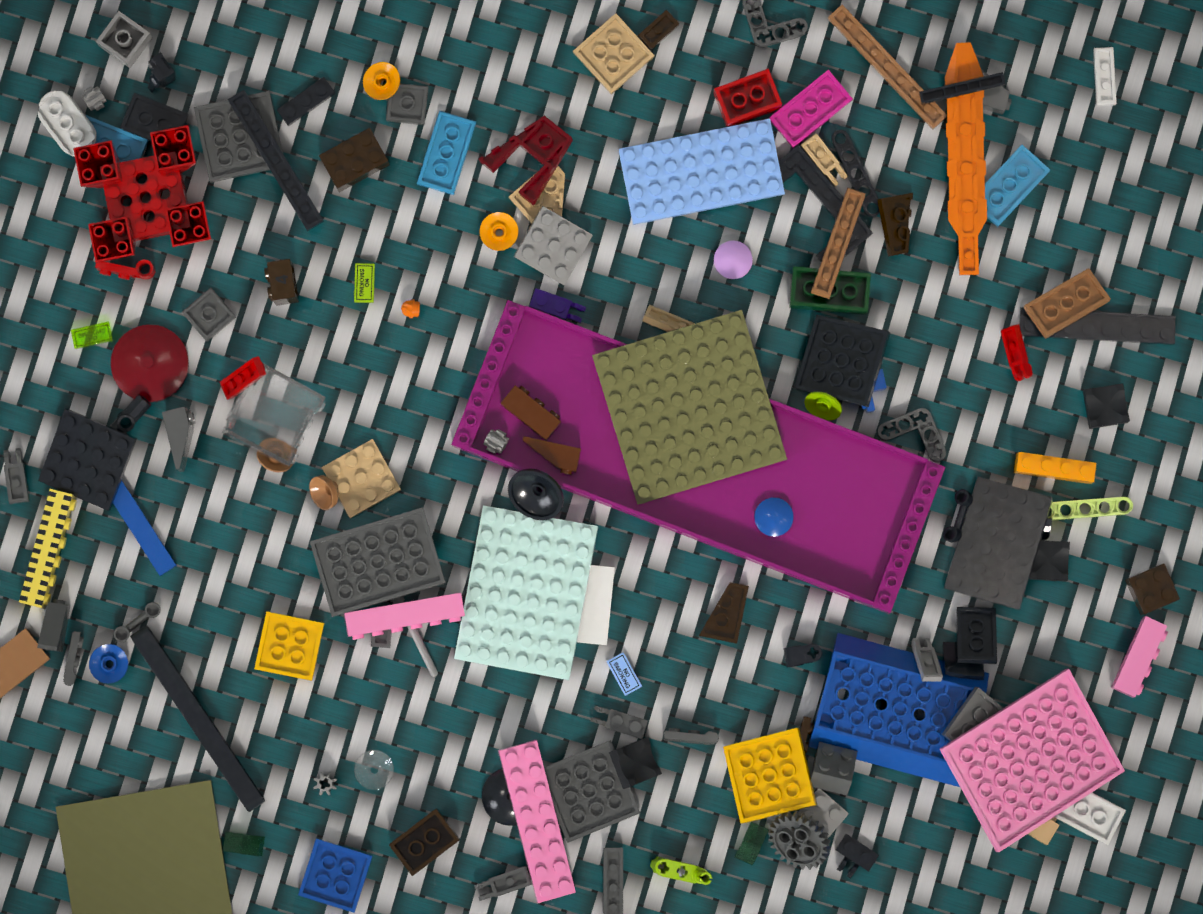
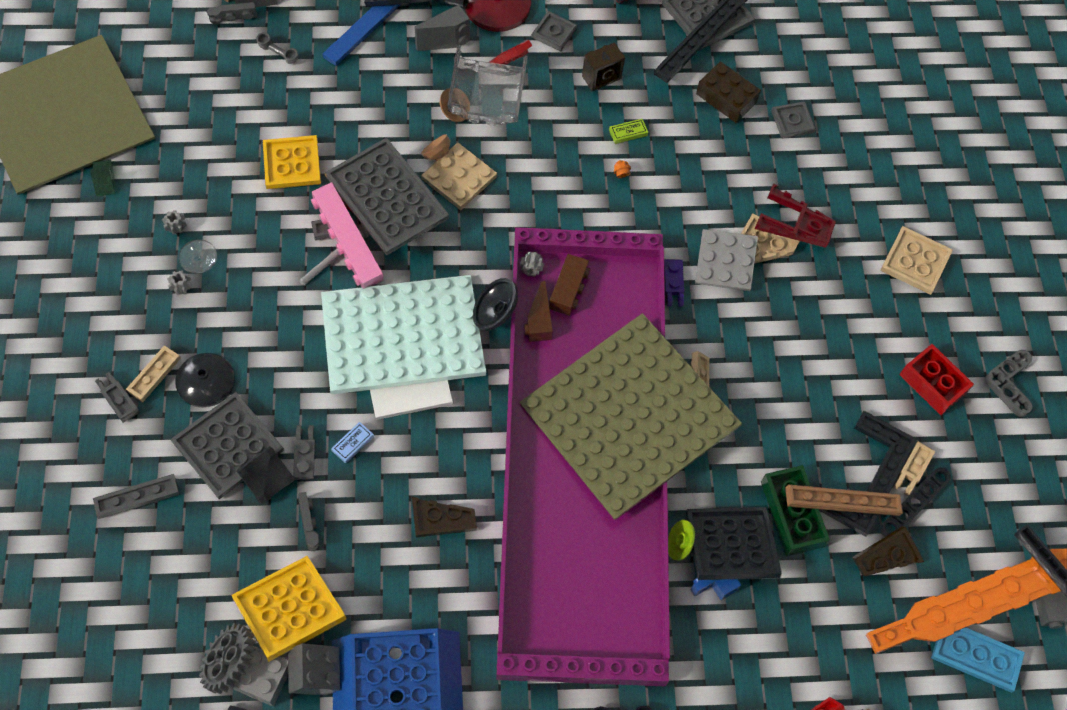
camera: 65 degrees right, 20 degrees down
blue dish [89,644,128,683] -> none
black beam [130,625,265,812] -> none
black plate [277,77,335,127] -> none
blue plate [298,838,373,913] -> none
light orange dish [363,62,400,100] -> none
dark brown brick [389,808,460,876] -> none
dark azure tile [417,111,476,195] -> none
light orange dish [480,212,518,251] -> none
bright pink plate [498,740,576,903] -> none
light blue plate [618,118,785,225] -> none
dark brown plate [638,10,680,50] -> none
lime beam [650,856,712,885] -> none
lavender dish [714,241,753,279] -> none
clear green slope [735,822,769,865] -> none
blue dish [754,498,794,537] -> none
dark pink plate [769,70,853,148] -> none
black piece [783,644,822,668] -> none
dark brown plate [800,716,814,754] -> none
medium nougat plate [828,5,947,130] -> none
dark grey beam [877,408,946,462] -> none
none -> tan plate [126,346,181,402]
none -> light grey gear [167,270,192,295]

